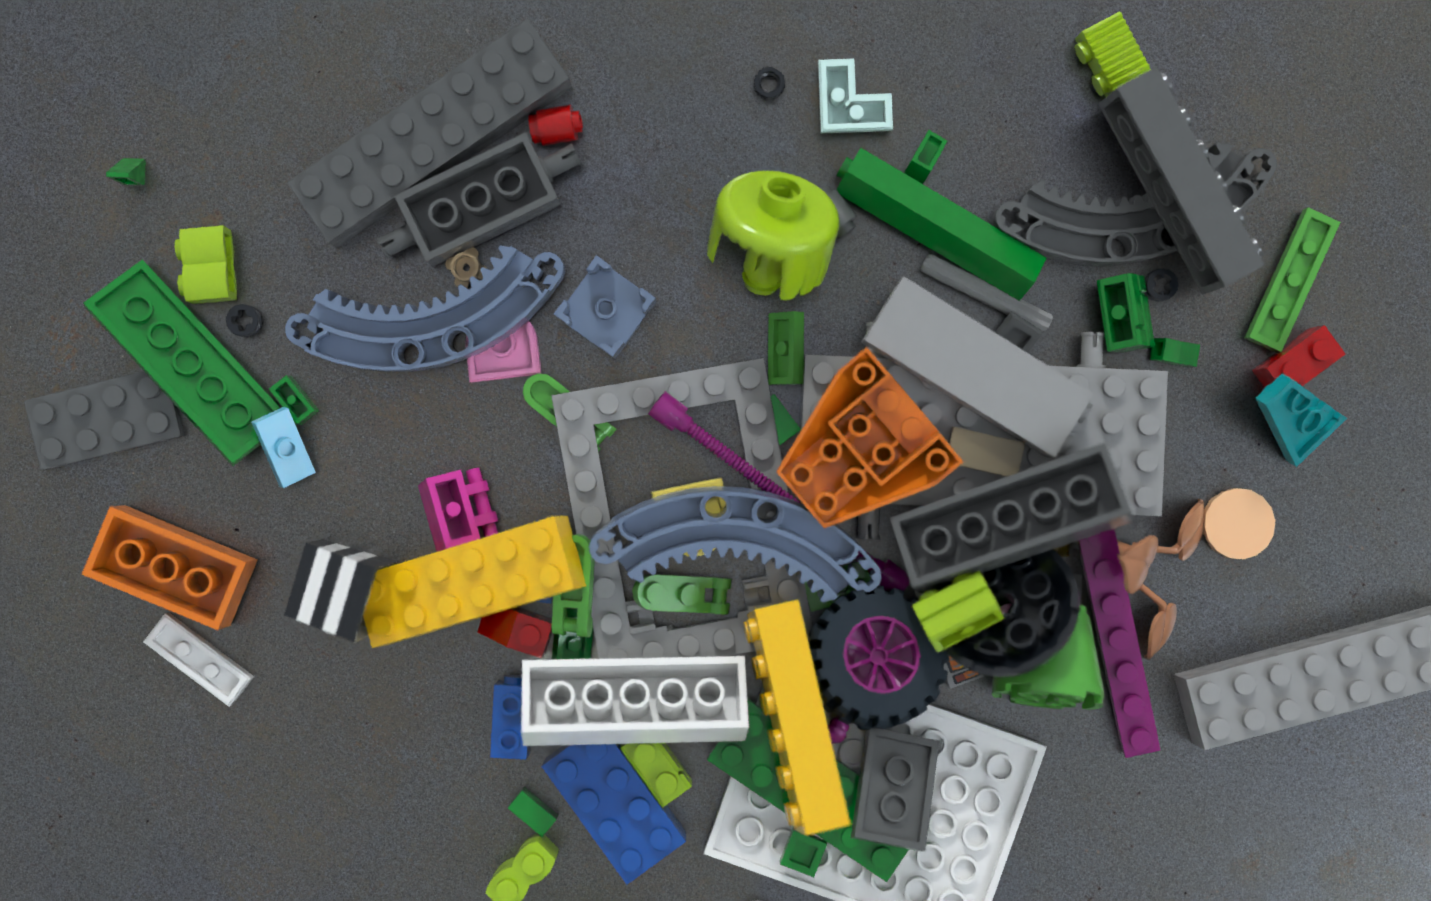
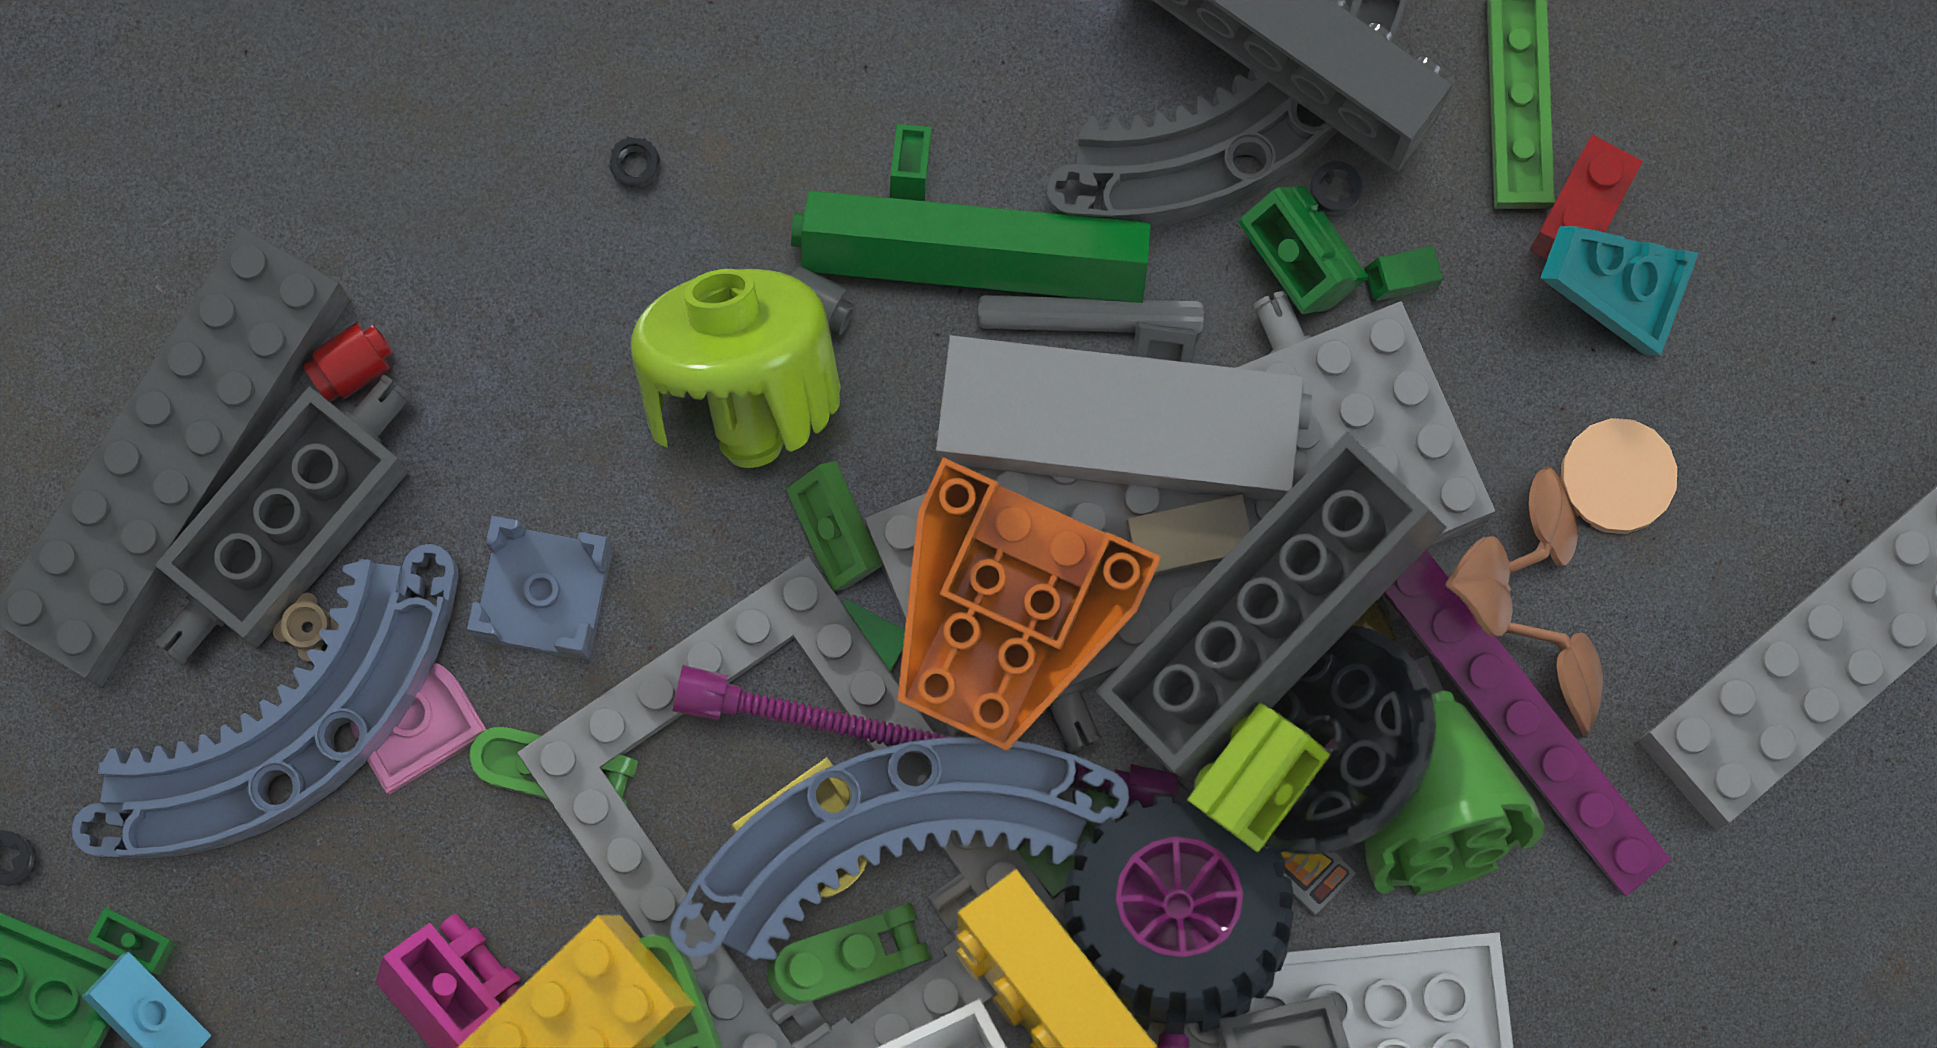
camera: 25 degrees left, 10 degrees down
light aqua brick [818,59,893,133] -> none

